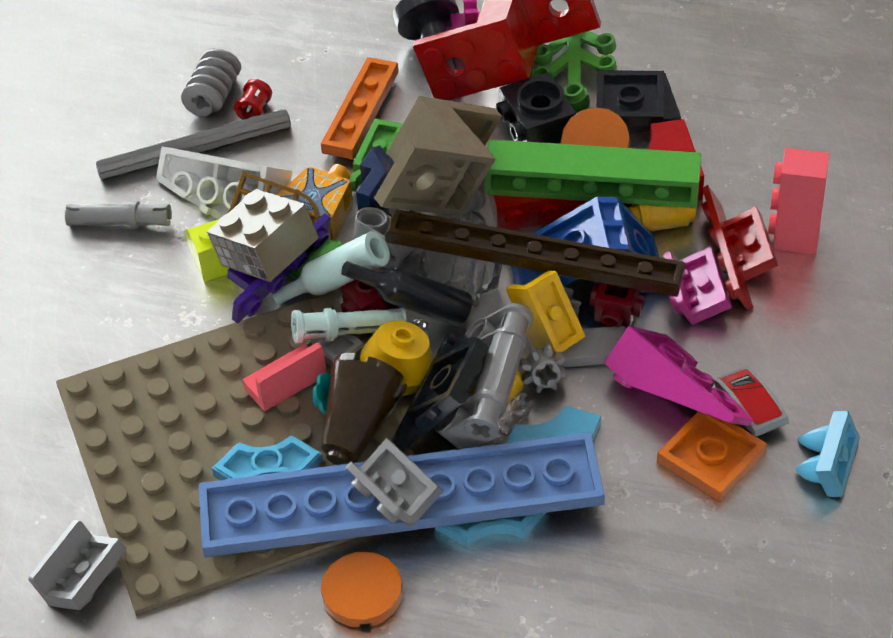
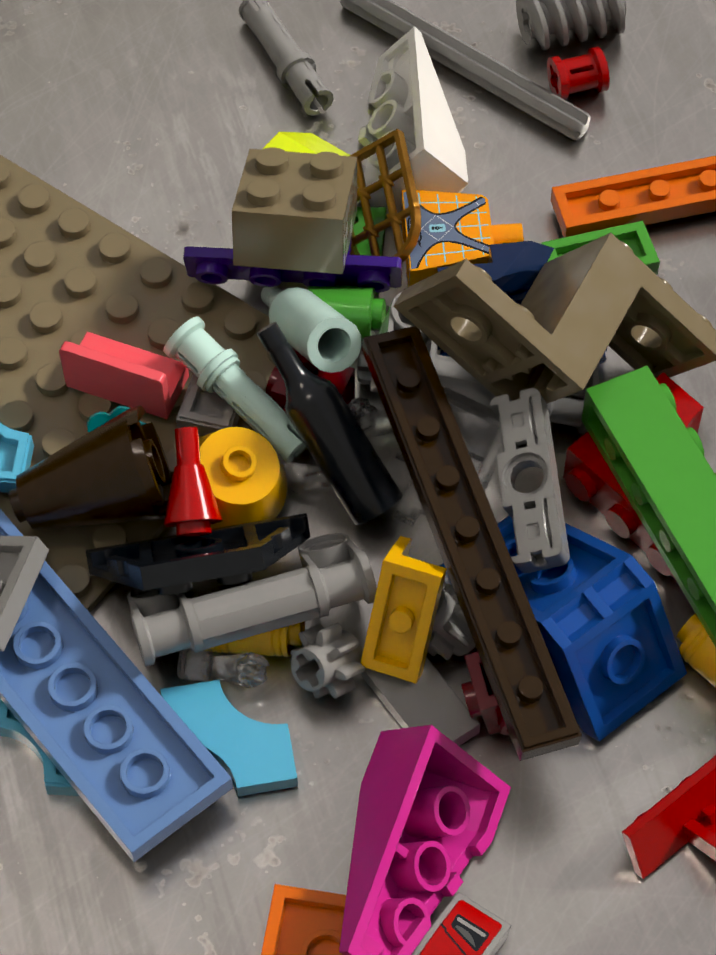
camera: 55 degrees right, 10 degrees up
dark pink bracket [663,246,732,325] -> none
none -> red cone [164,427,223,537]
none -> light grey piece [490,388,570,573]

